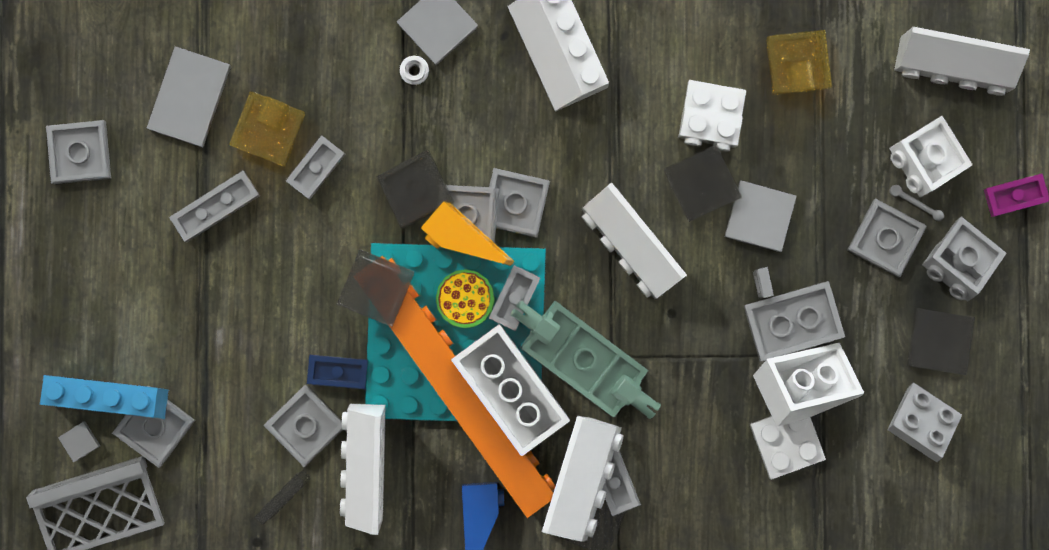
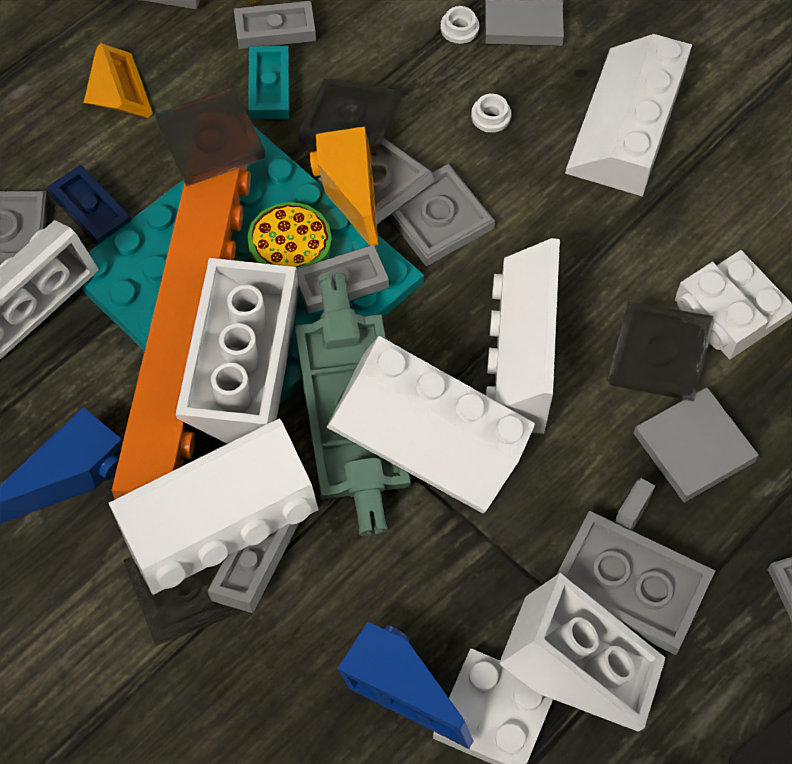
camera: 45 degrees right, 25 degrees down
none -> light orange slope [83,43,153,118]
none -> teal plate [248,46,289,120]
none -> white slope [327,336,535,513]
none -> blue slope [337,622,474,749]
none -> white plate [471,94,511,132]

